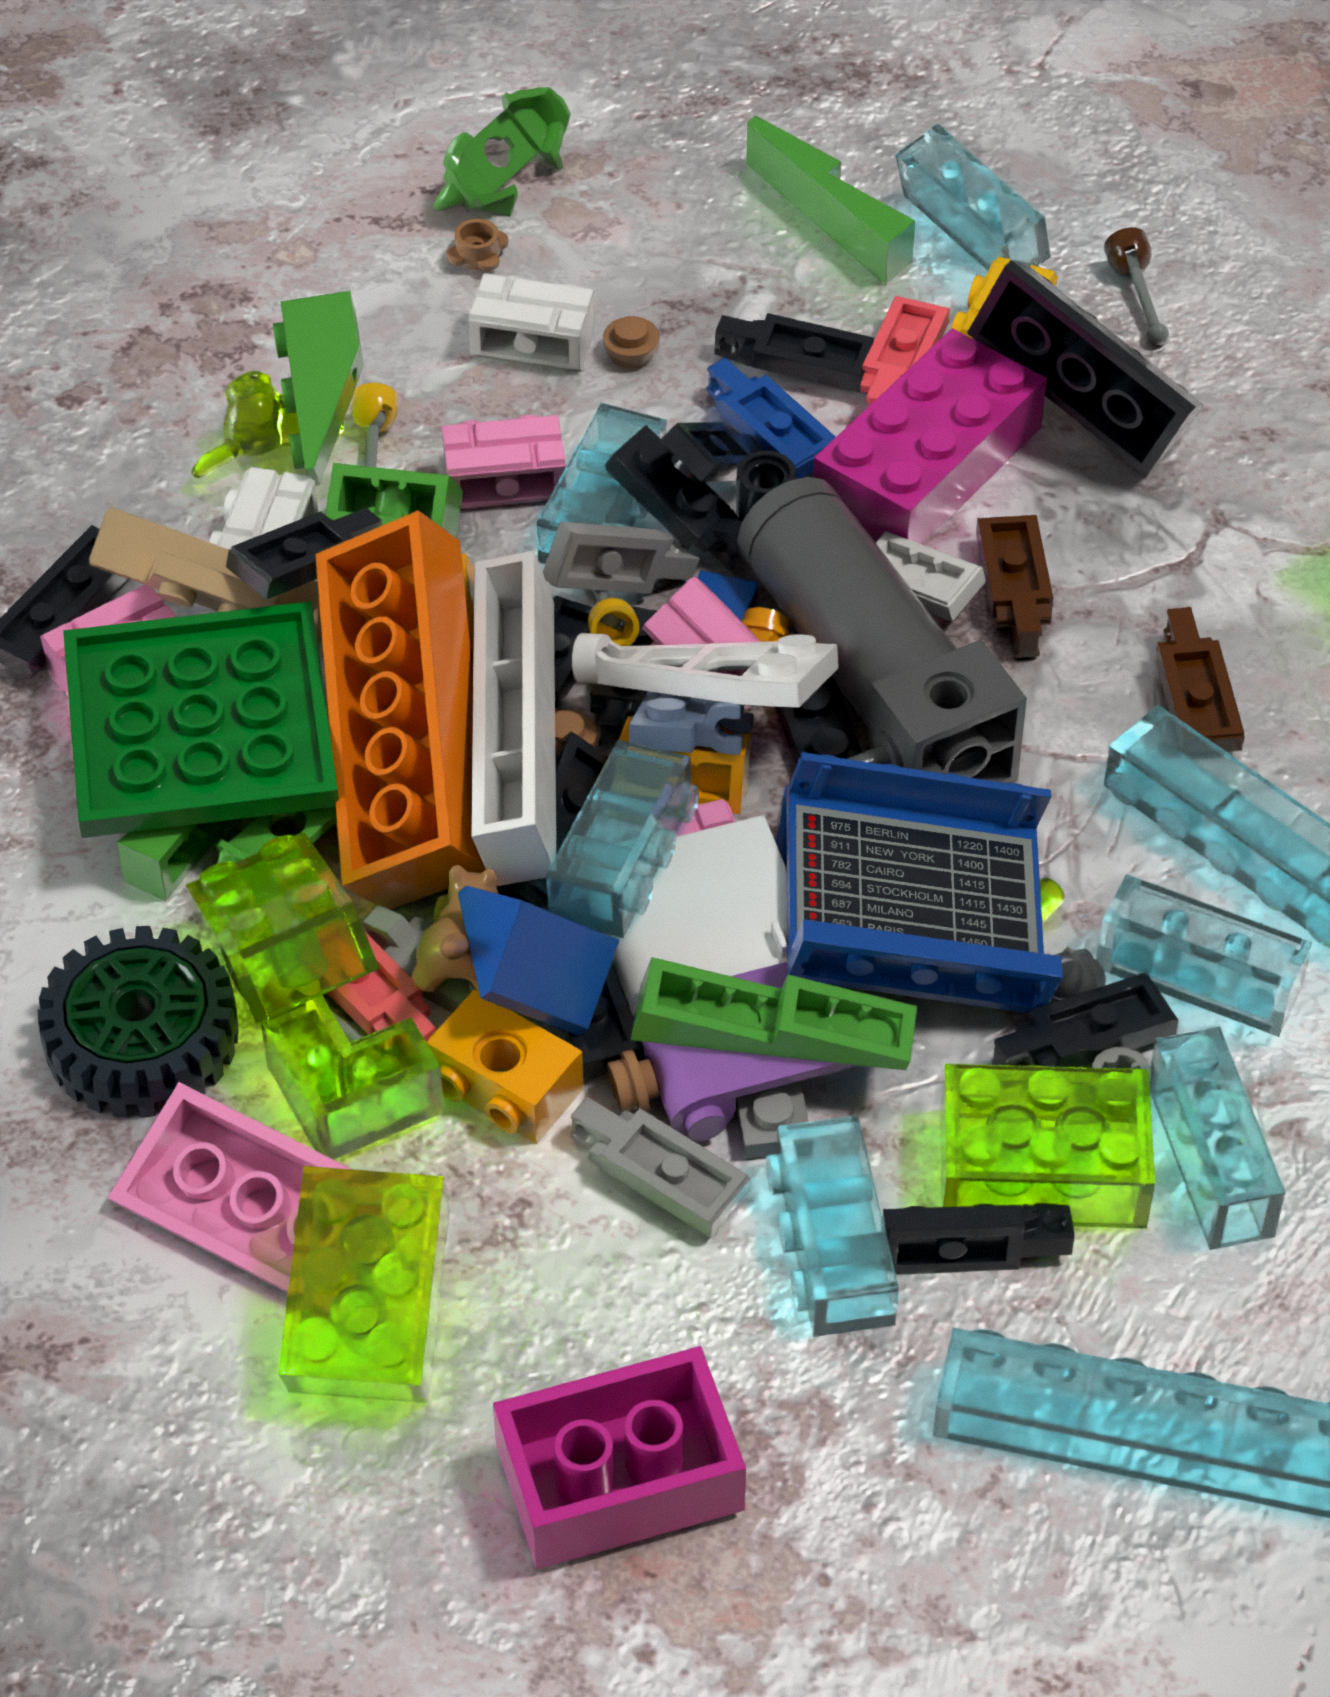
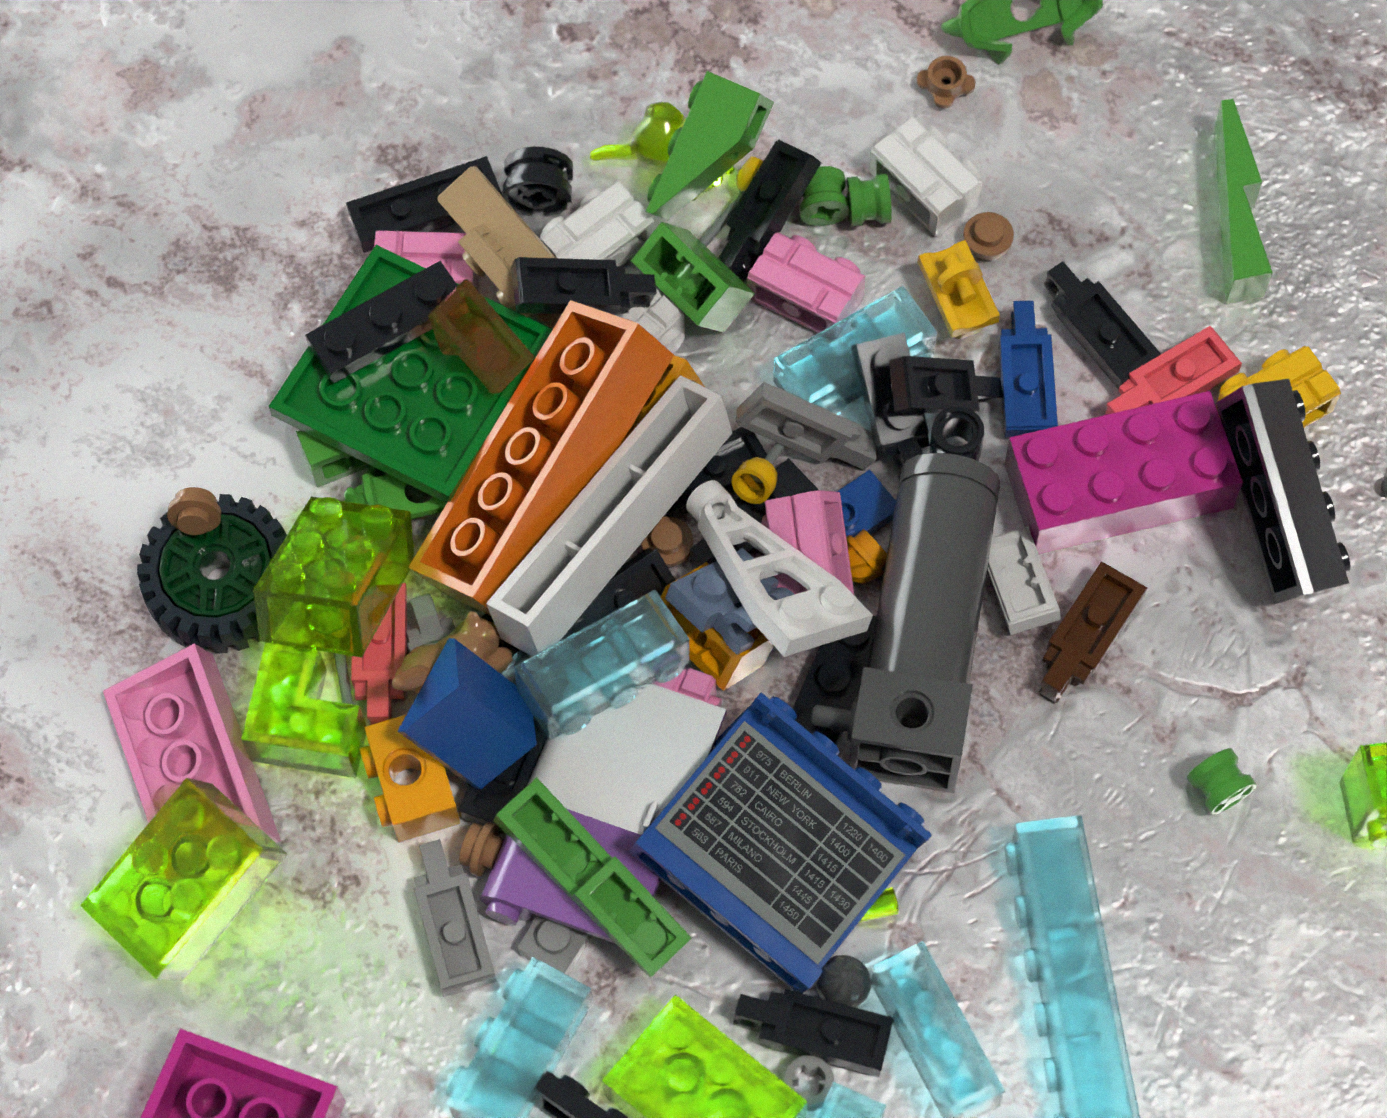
camera: 40 degrees right, 15 degrees up
clear light blue brick [895,123,1051,271] -> none
reddish brown hinge [1156,607,1245,756] -> none
none -> medium nougat plate [167,487,221,535]
none -> black plate [305,261,468,384]
none -> clear orange slope [428,279,535,393]
none -> black wheel [502,146,573,216]
none -> black hinge [718,139,821,280]
none -> bright green wheel [799,166,850,226]
none -> bright green wheel [846,174,892,227]
none -> yellow hips [917,240,1000,339]
none -> bright green wheel [1187,748,1257,815]

